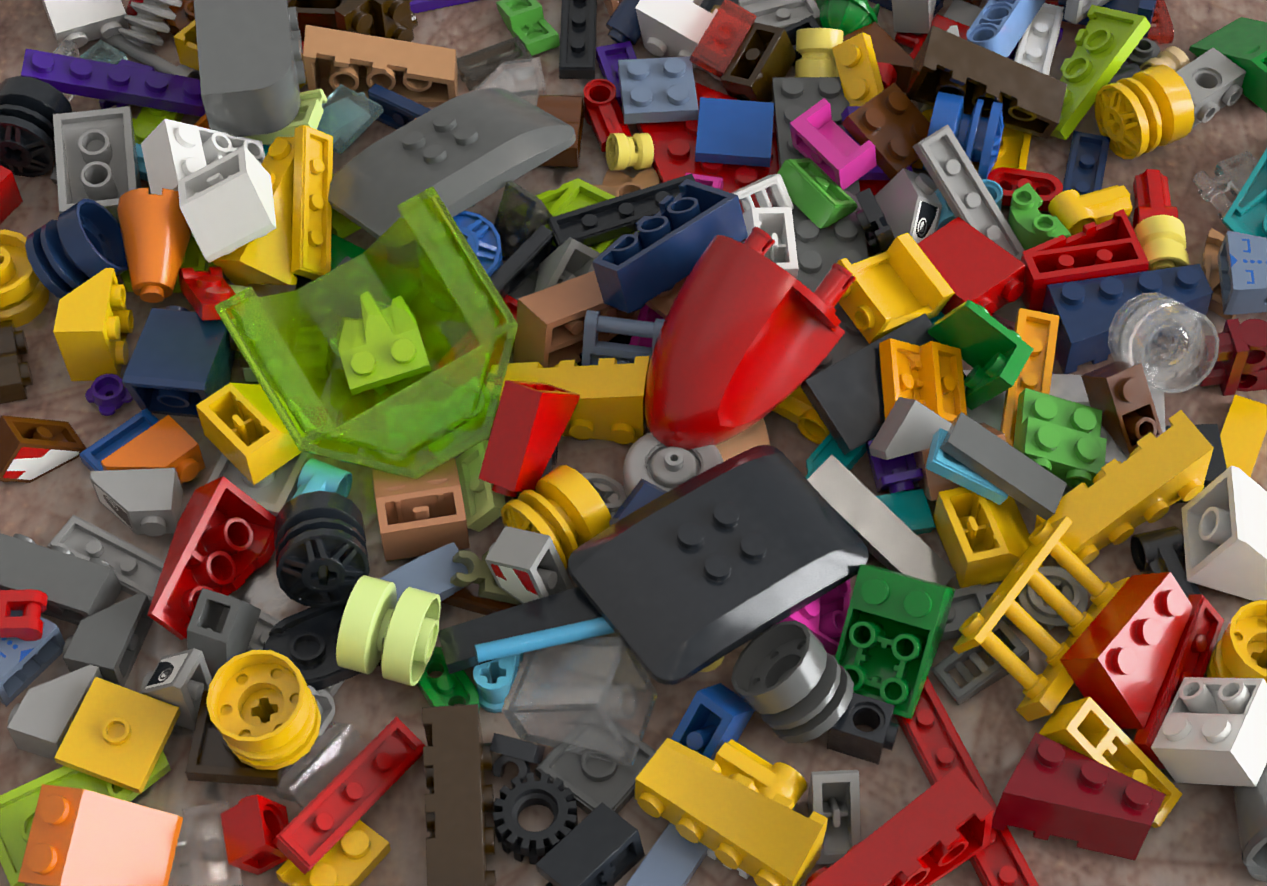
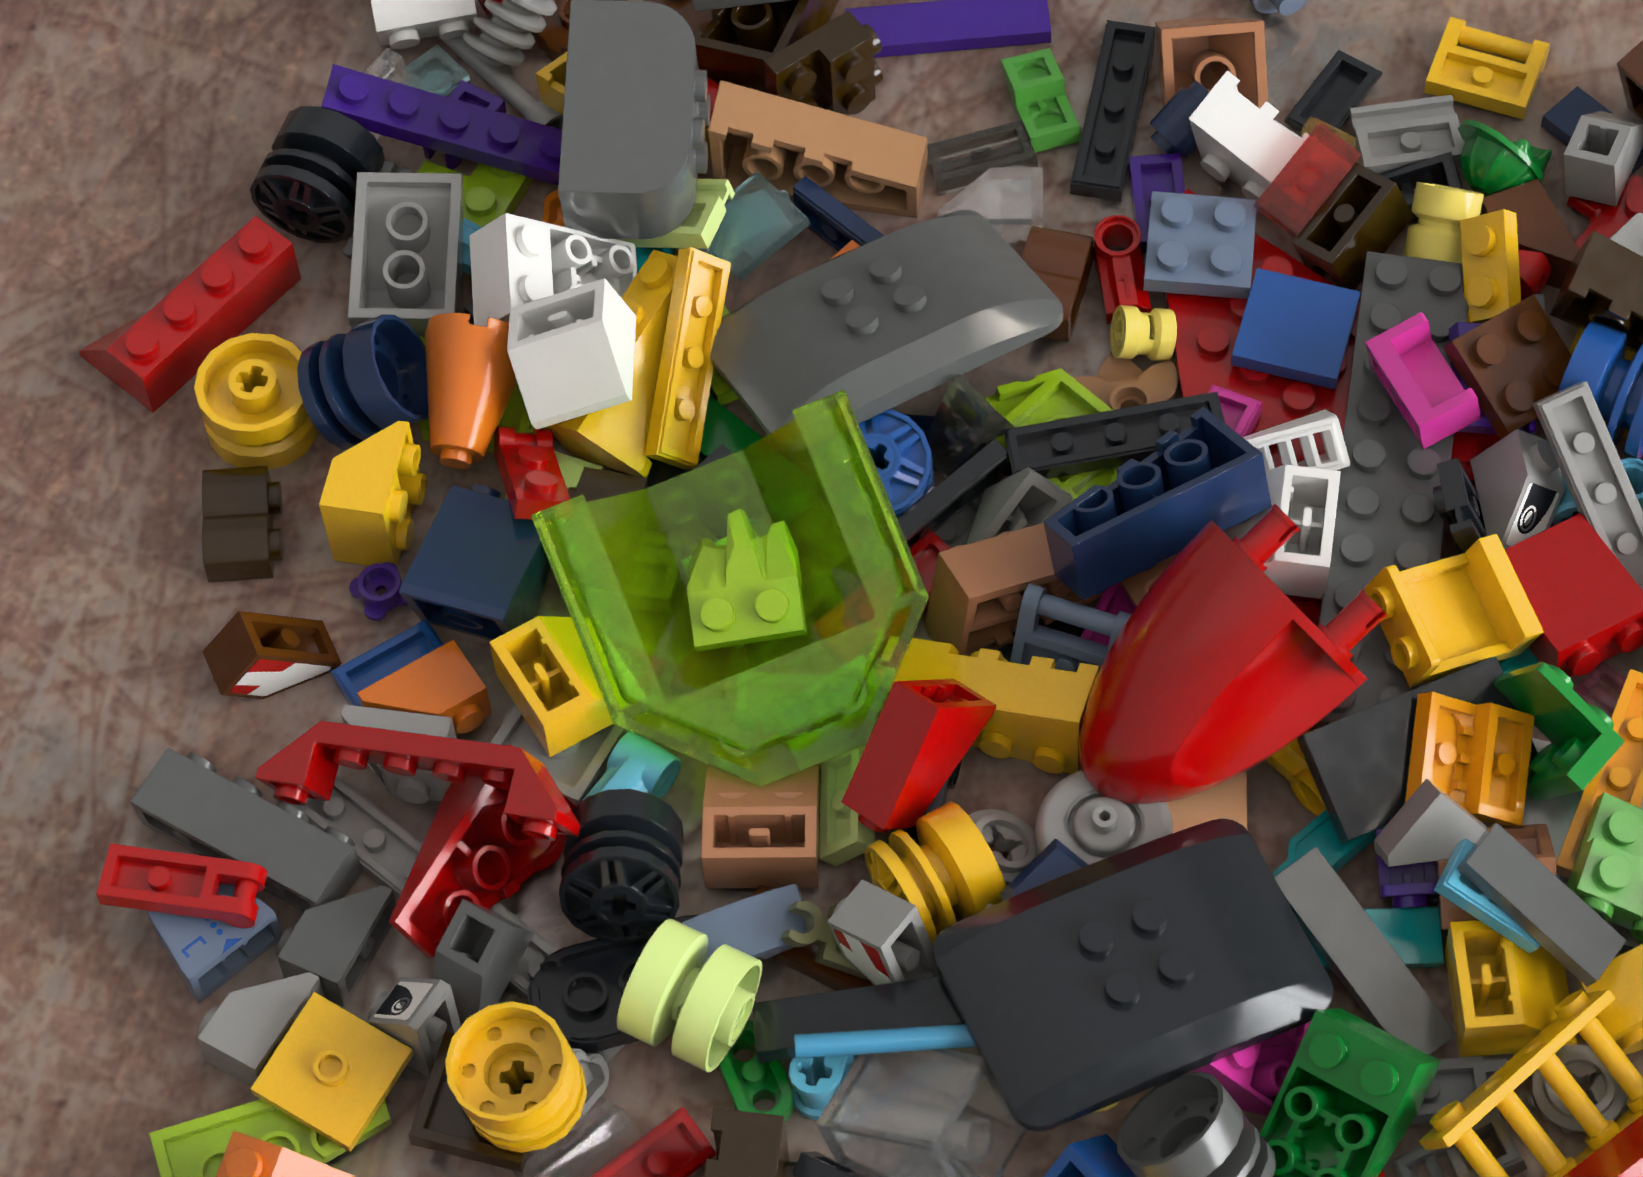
camera: 15 degrees right, 5 degrees up
bright green slope [777,158,858,229] -> none
none -> red slope [255,721,581,841]

